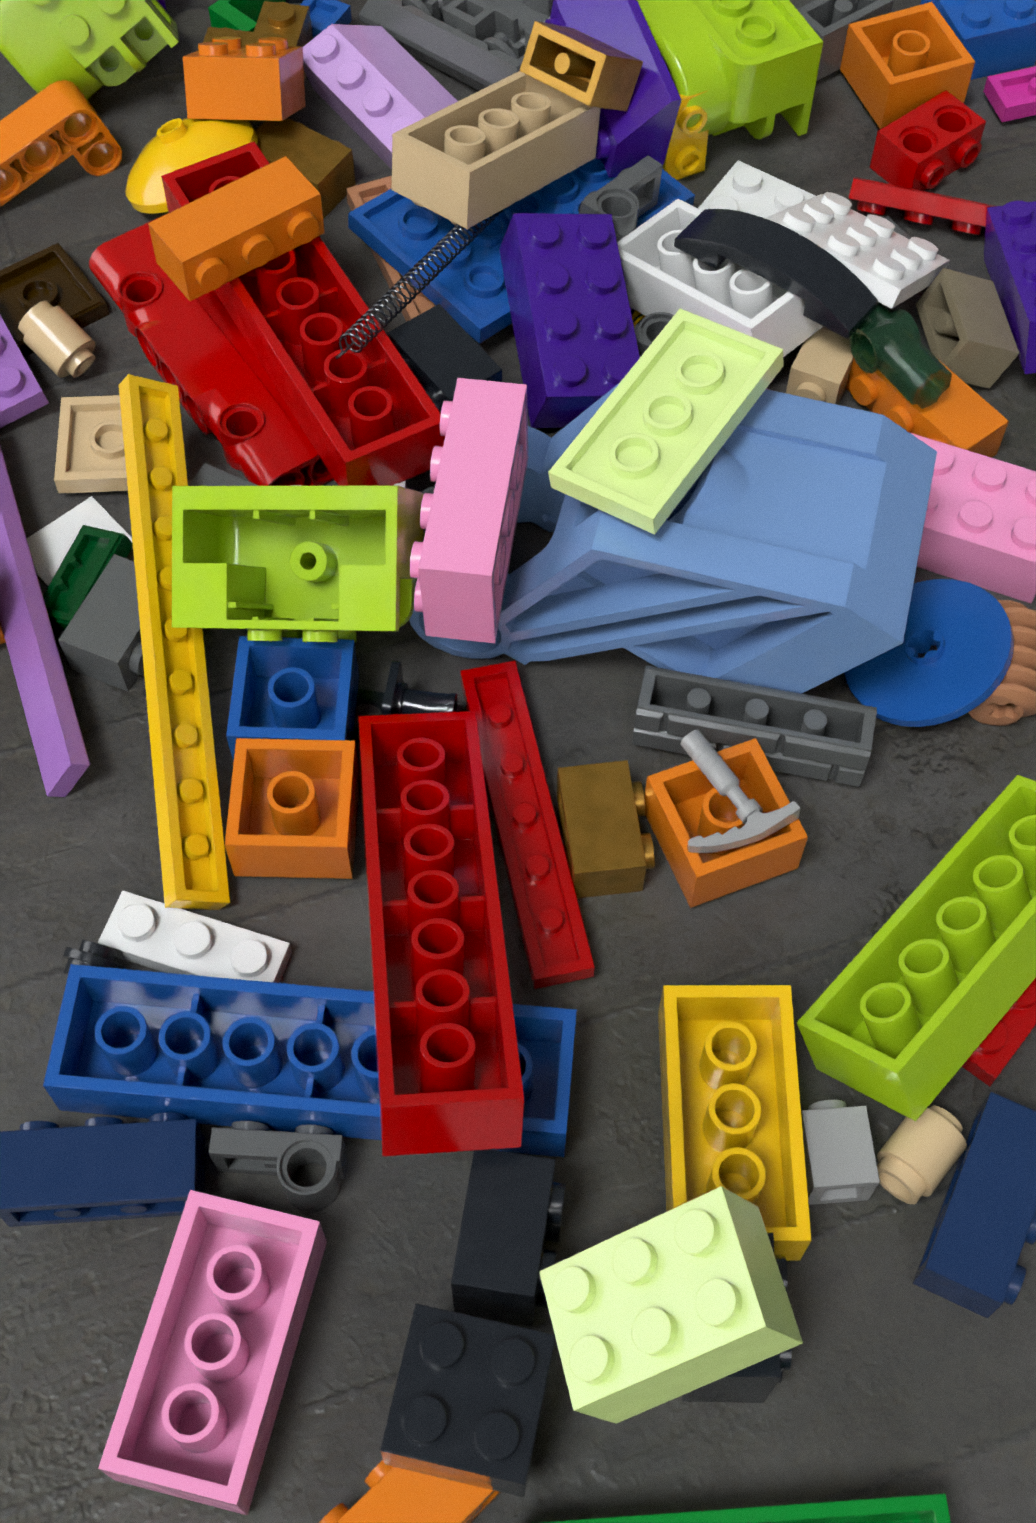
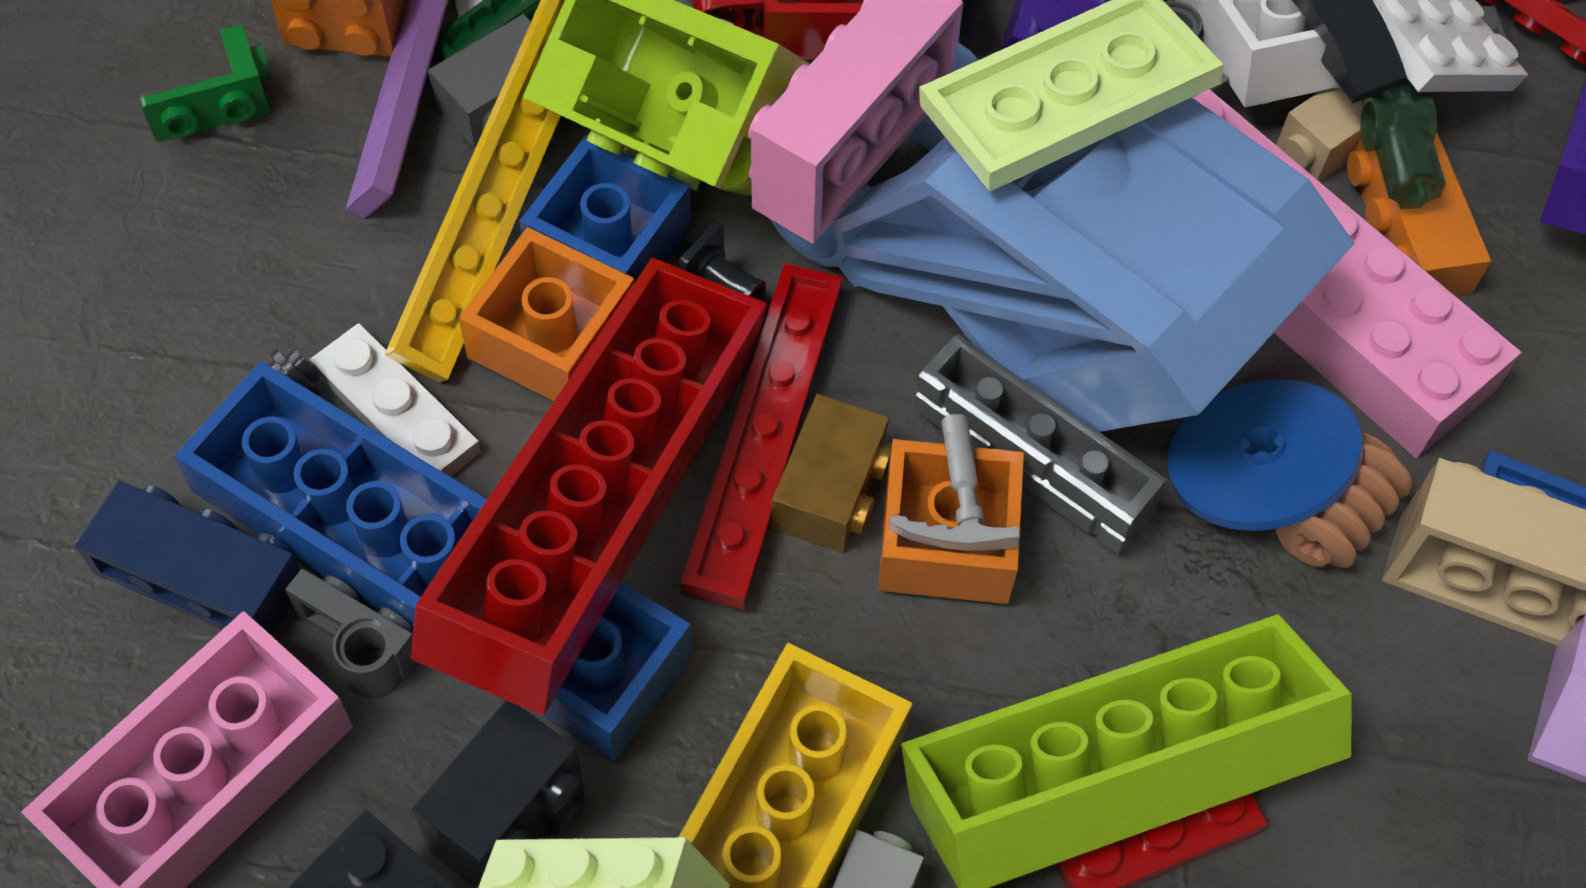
camera: 25 degrees right, 0 degrees up
dark tan brick [915,268,1019,389] -> none

